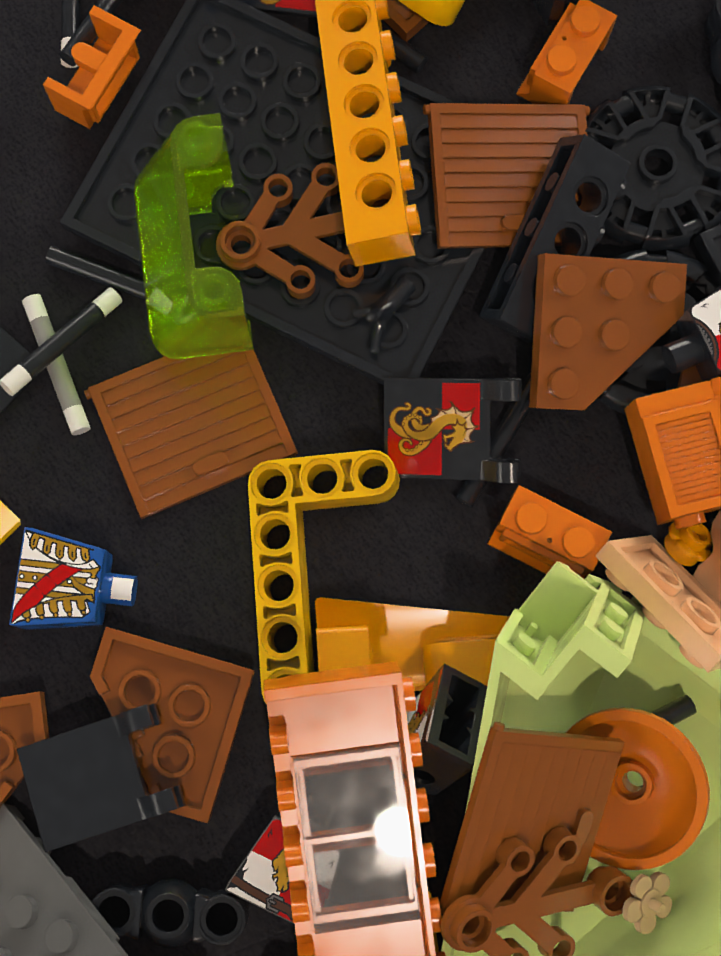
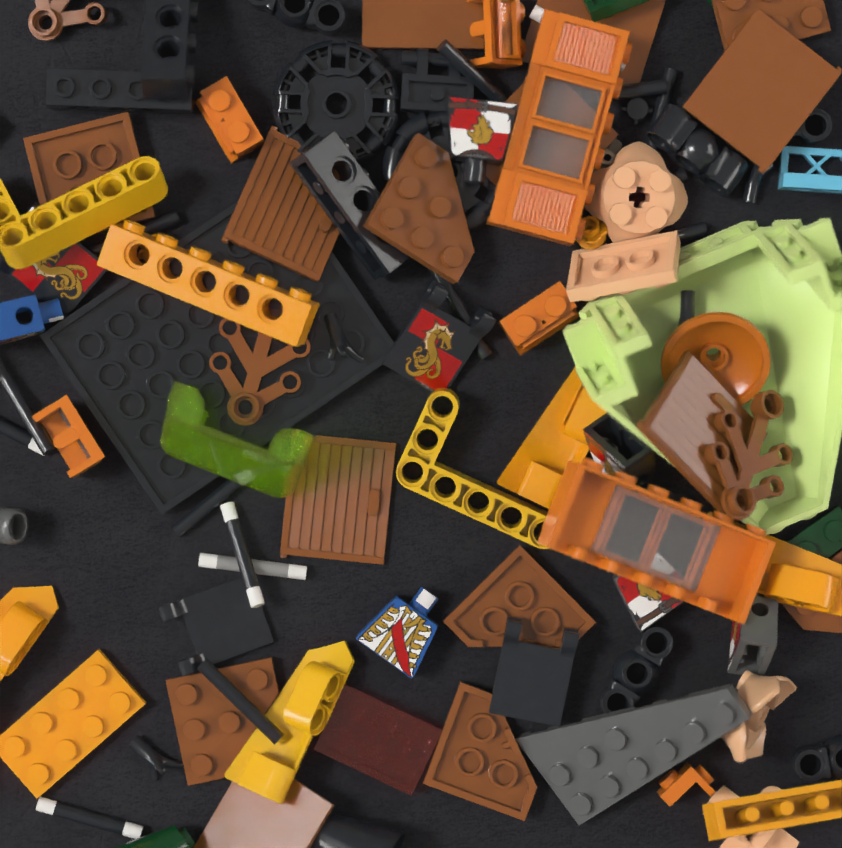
camera: 60 degrees left, 10 degrees up
tan plant [623,871,672,934] -> none

